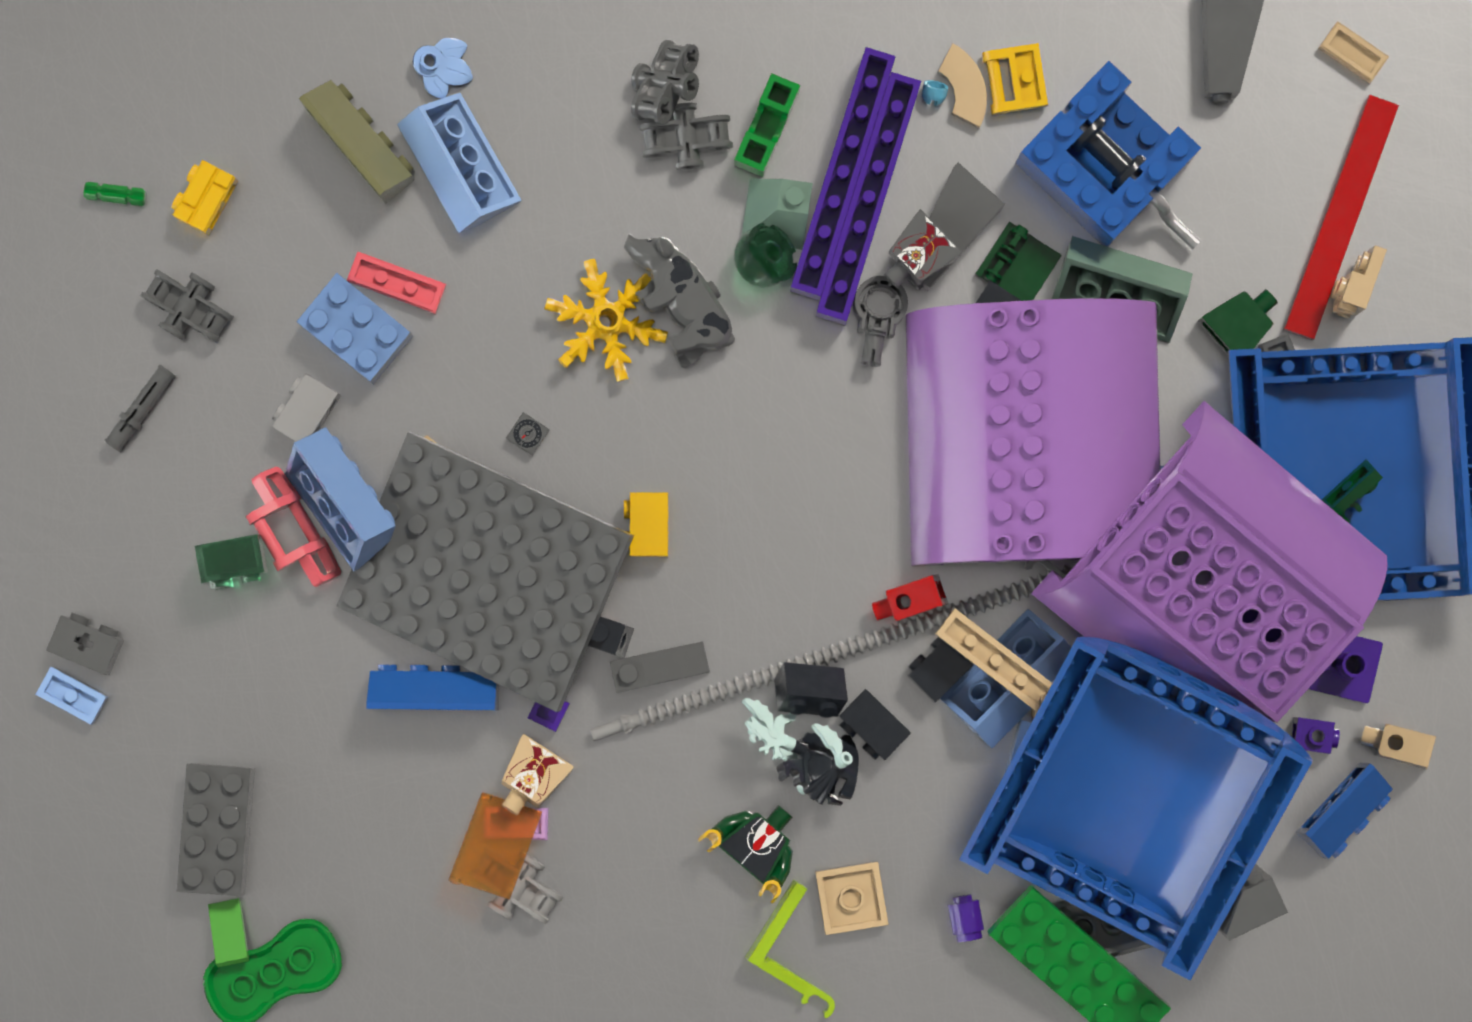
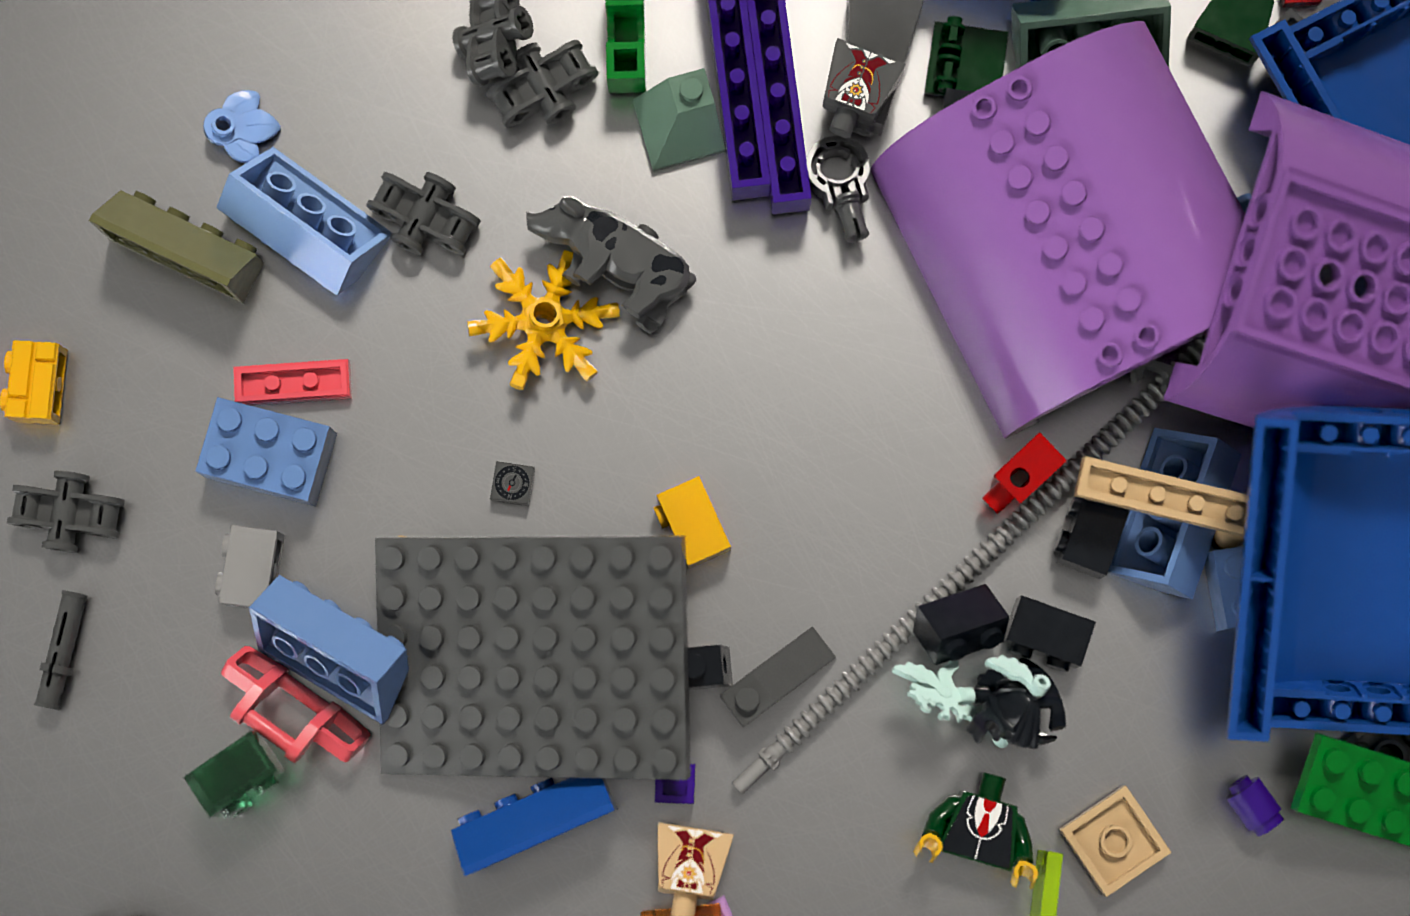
camera: 20 degrees left, 5 degrees down
clear green cylinder [734,223,797,288] -> none
none -> dark grey axle [366,172,481,255]

